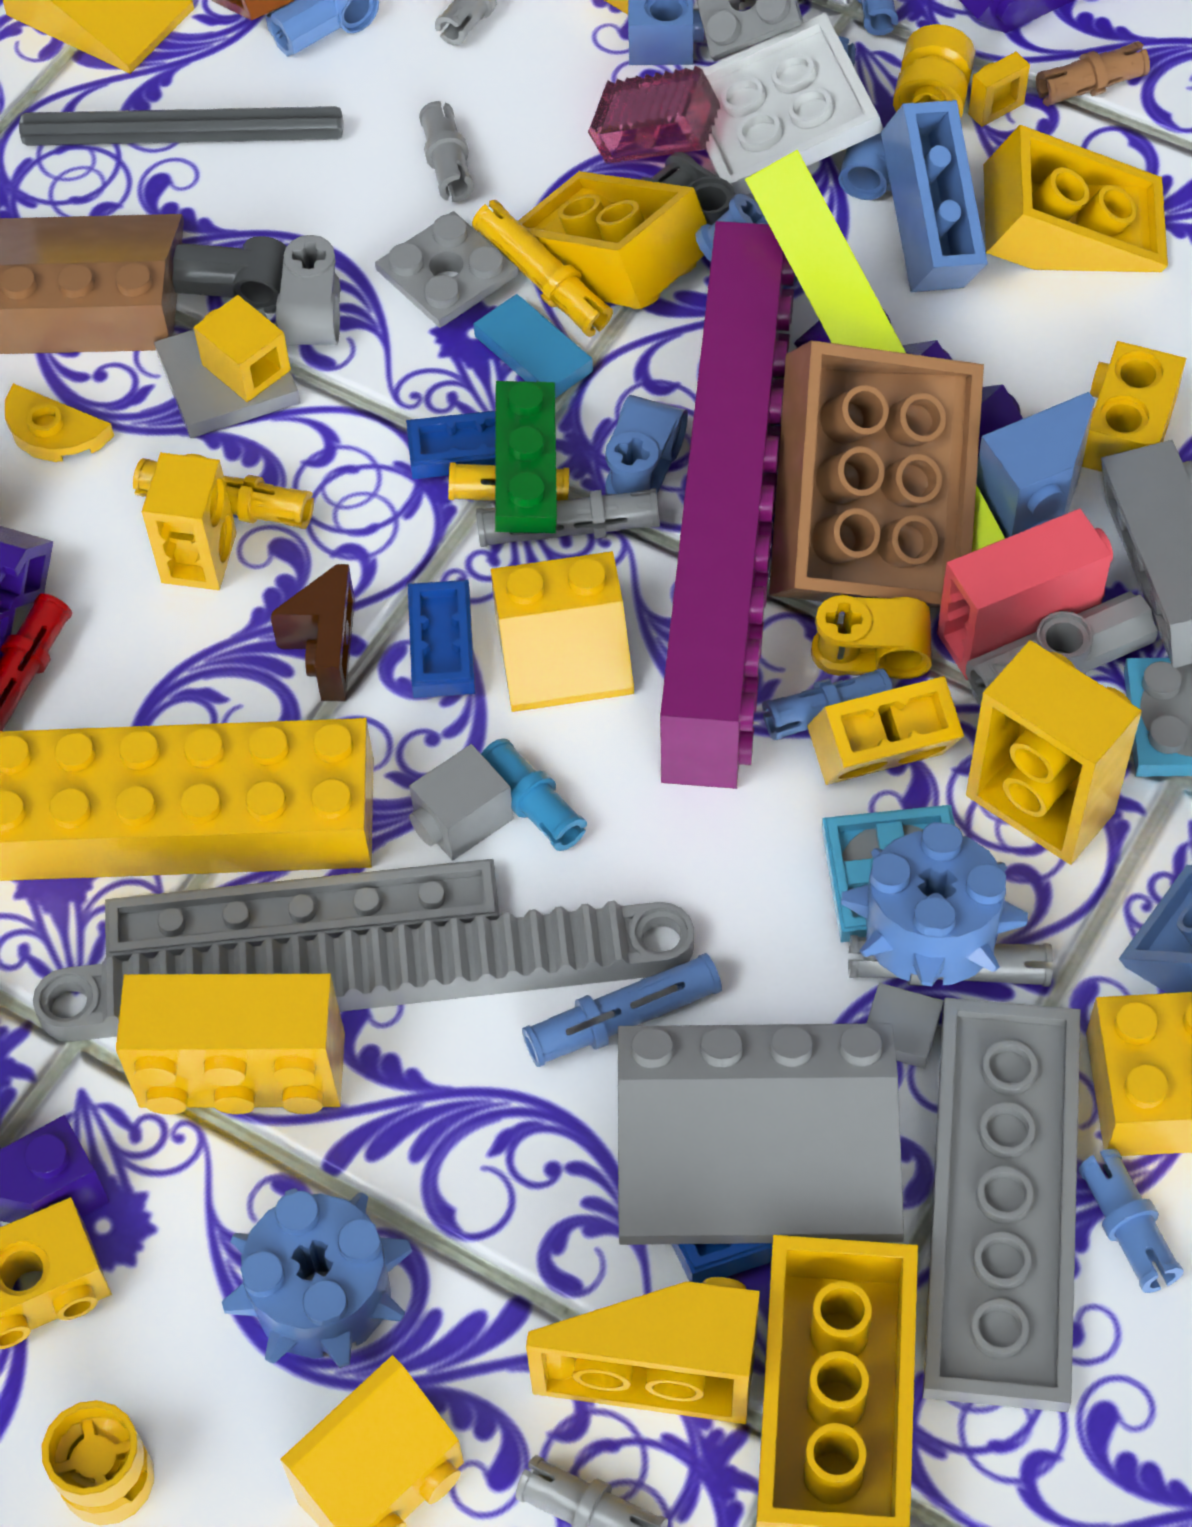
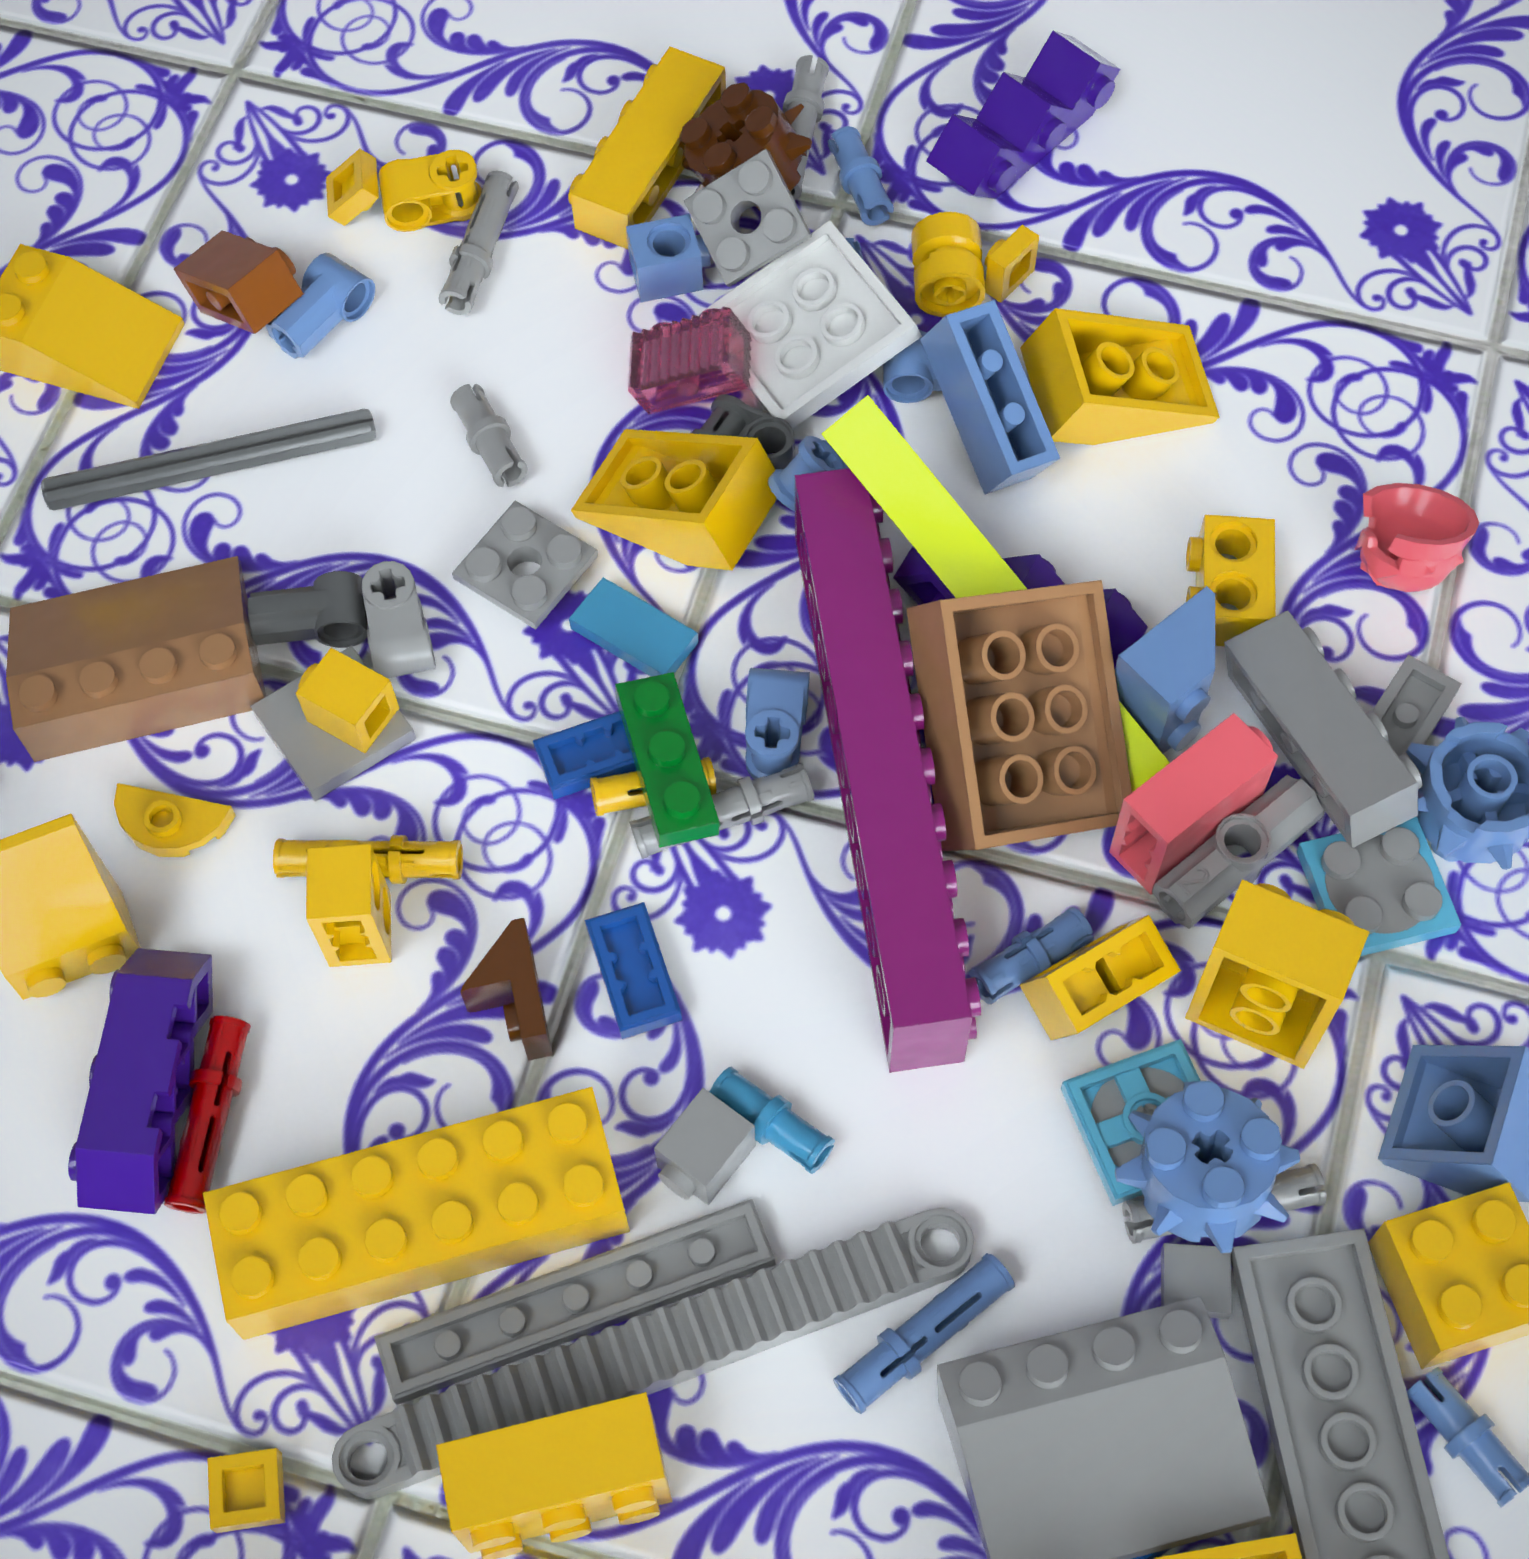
camera: 15 degrees left, 5 degrees up
yellow pin [472,200,613,337] -> none
yellow slope [490,551,634,712] -> none
yellow piece [810,595,932,679] -> none
medium nougat pin [1036,41,1150,107] -> none

